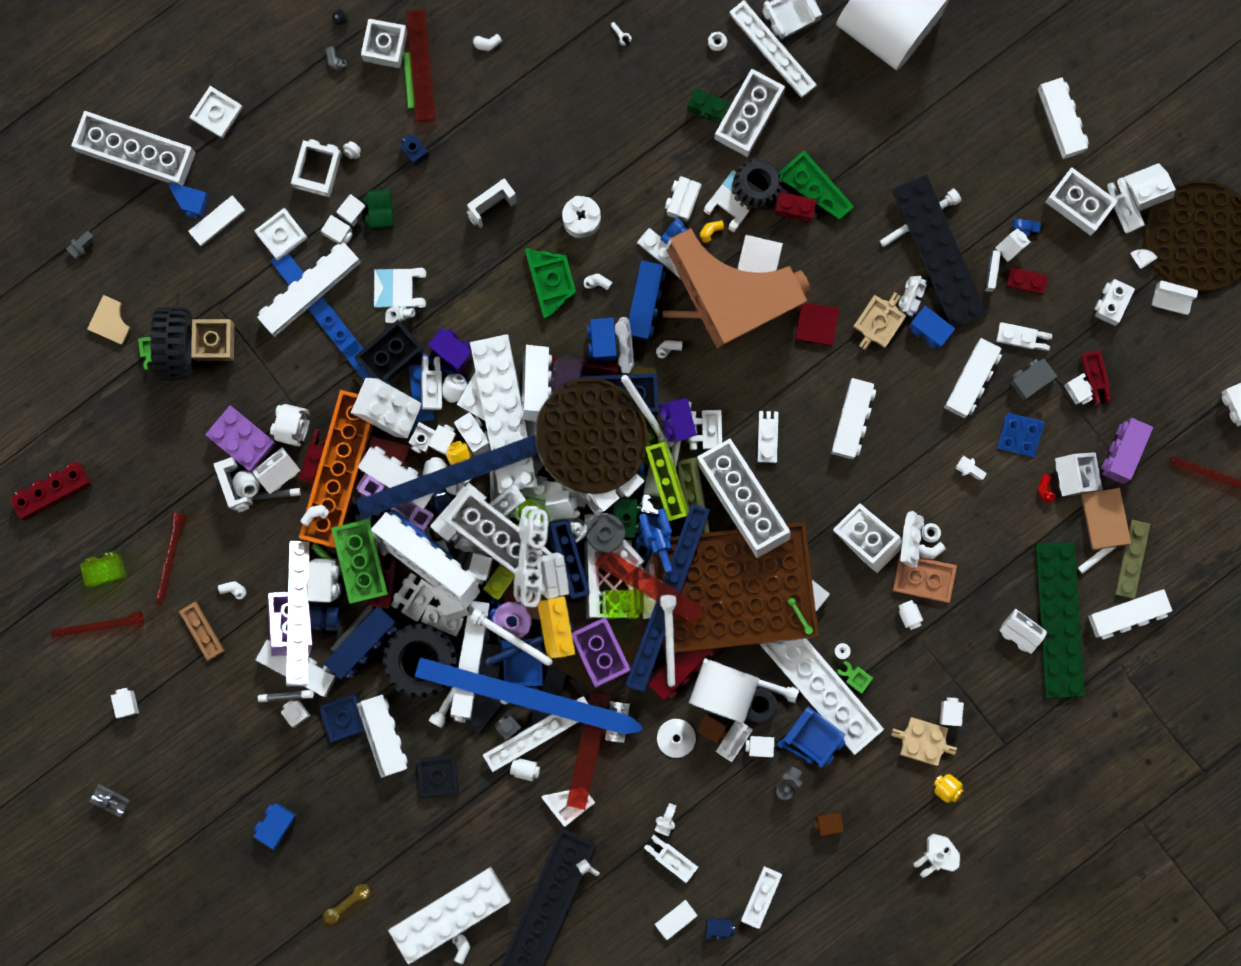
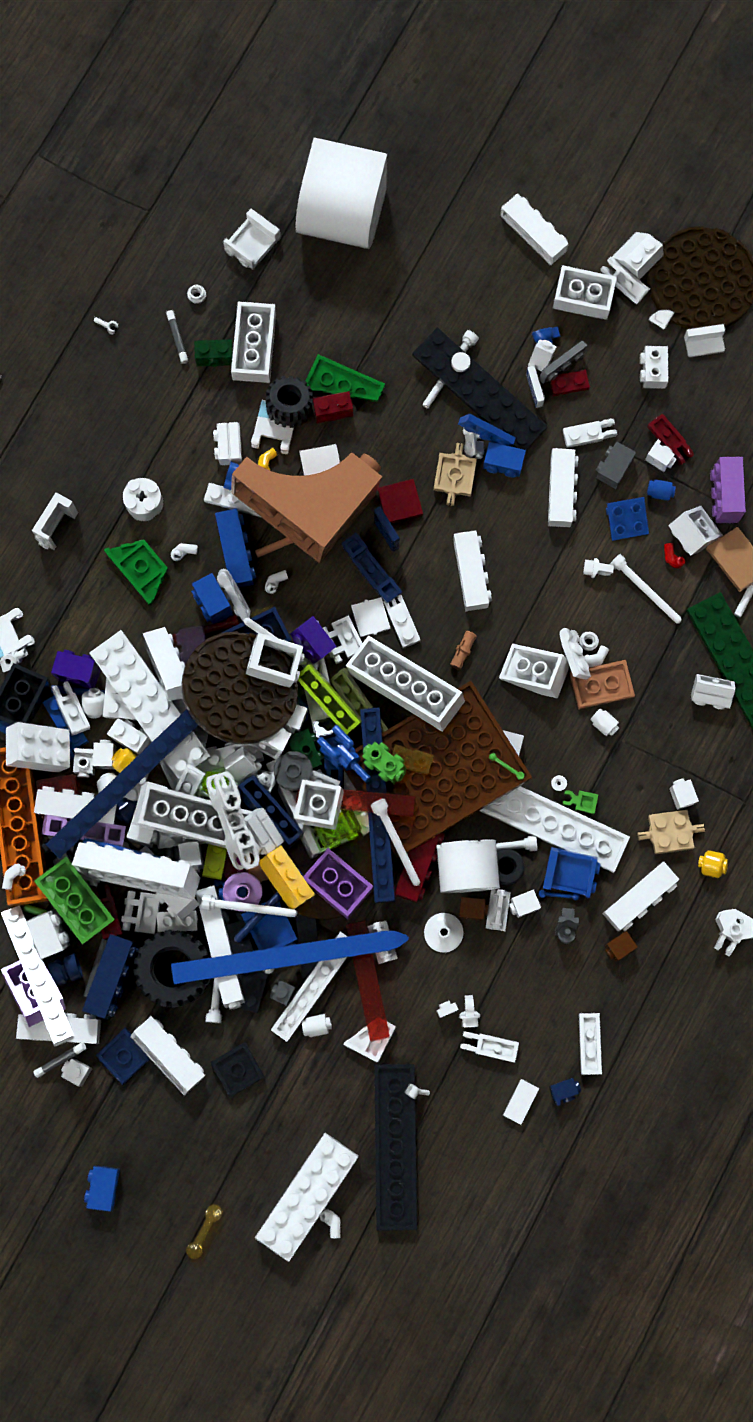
camera: 25 degrees left, 5 degrees down
white plate [729,0,816,98] -> none
none -> dark grey bar [166,310,188,364]
none -> white window [245,632,304,688]
none -> white brick [294,780,344,830]
none -> dark blue slope [341,533,402,604]
none -> white piece [351,597,390,637]
none -> bright green brick [362,742,407,784]
none -> dark blue tile [374,507,400,552]
none -> clear yellow slope [391,744,434,774]
none -> white plate [436,1001,458,1018]
none -> nougat pin [450,631,477,670]
none -> white tile [451,352,470,372]
none -> blue plate [458,414,516,446]
none -> dark grey plate [538,340,587,384]
none -> white brick [602,862,679,931]
none -> white piece [610,554,682,623]
none -> blue brick [647,479,676,501]

